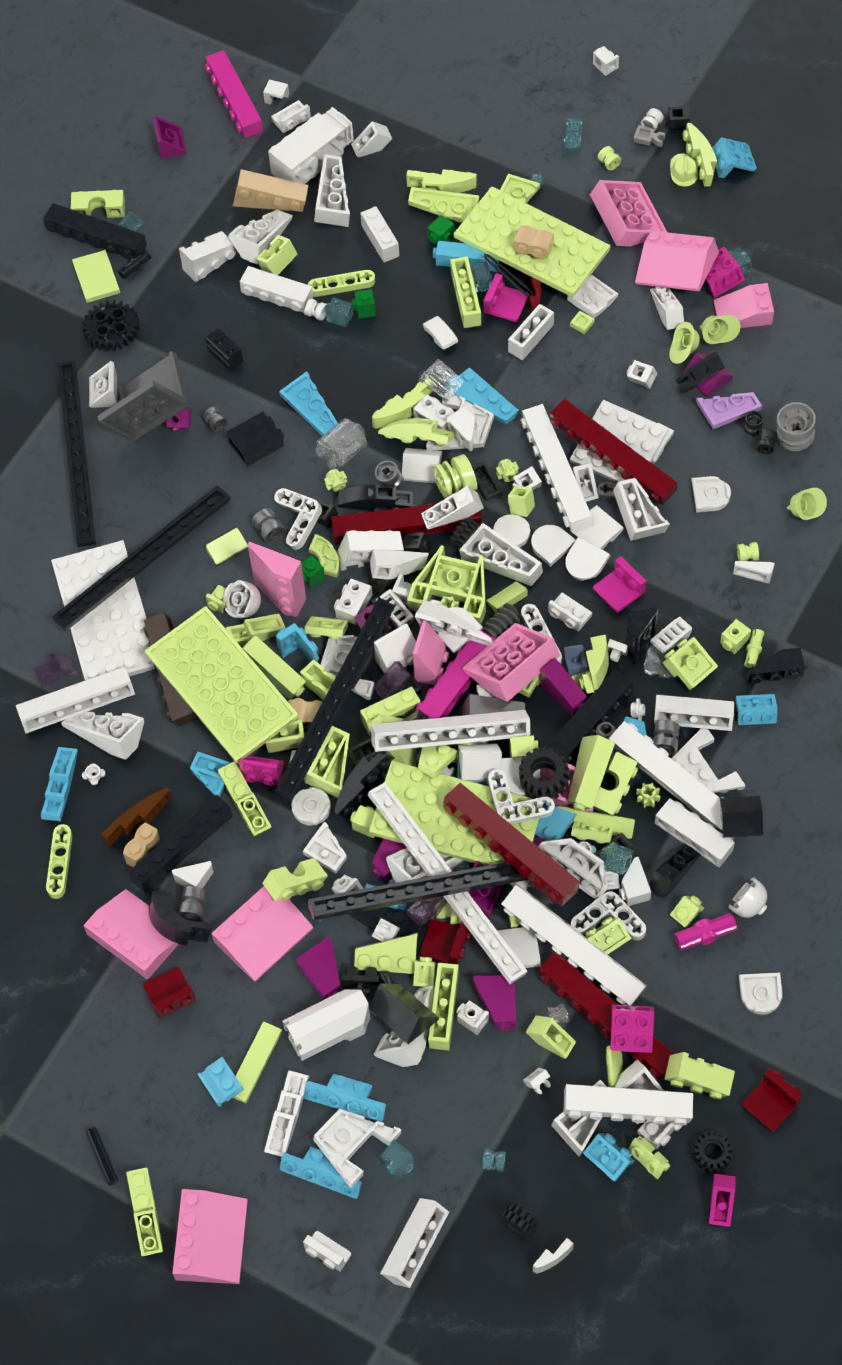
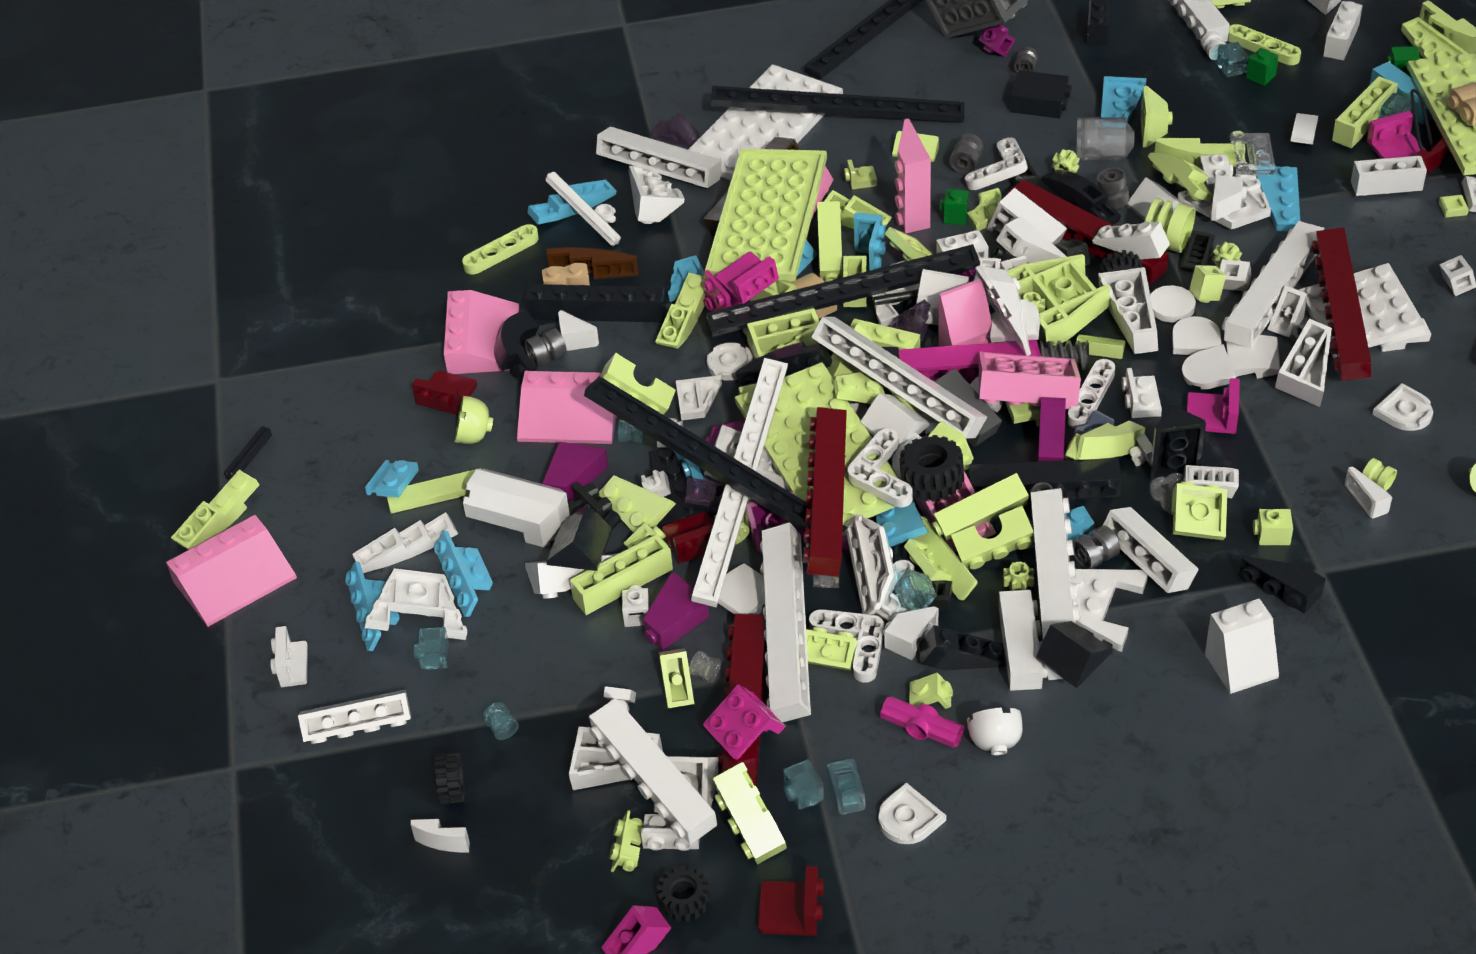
camera: 50 degrees right, 15 degrees down
white cylinder [223,580,261,618] -> none
medium azure bracket [583,1133,635,1181] -> none
yellowish green slope [606,1046,623,1088] -> none
white plate [631,699,645,721] -> none
medium azure bracket [736,694,777,725] -> none
yellowish green pin [744,629,764,668] -> none
none -> yellowish green cylinder [454,396,493,444]
none -> white axle [546,172,621,246]
none -> dark pink bracket [715,252,779,304]
none -> clear light blue brick [783,759,824,810]
none -> clear light blue slope [827,759,866,814]
none -> yellowish green slope [1140,86,1172,147]
none -> white slope [1205,598,1279,694]

